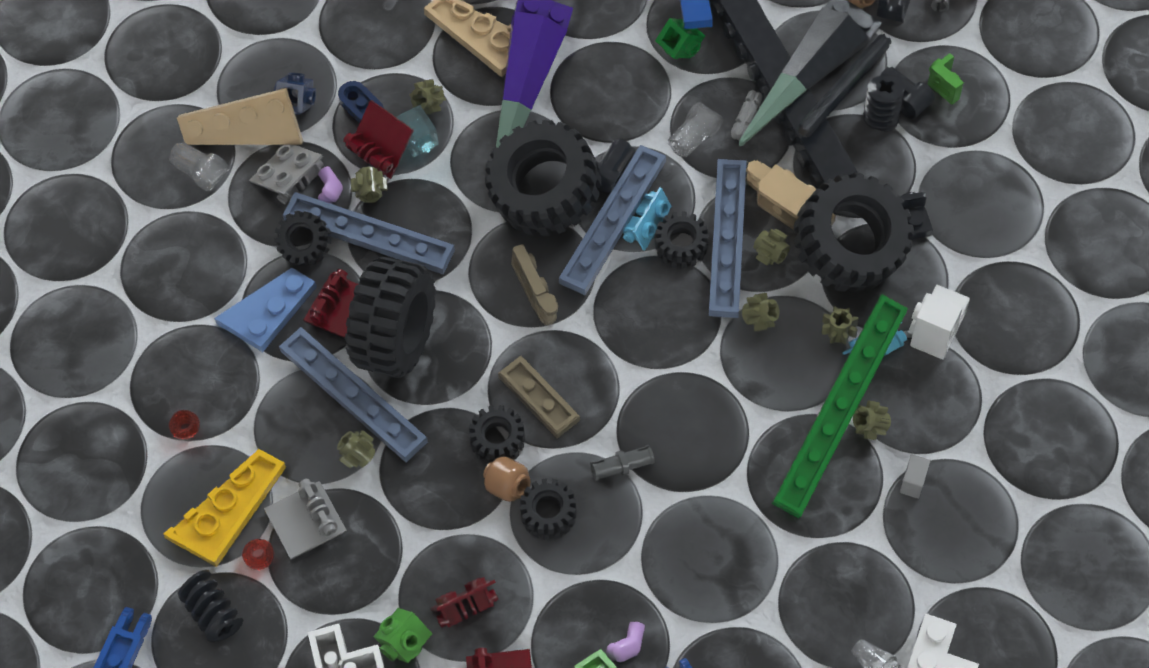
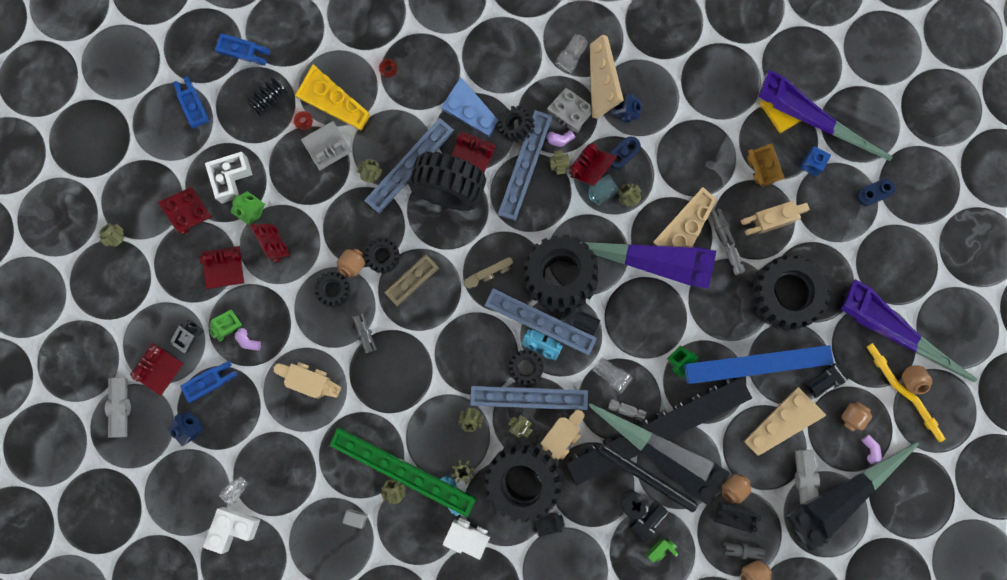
camera: 85 degrees right, 20 degrees up
none -> tan hinge [273,362,342,399]

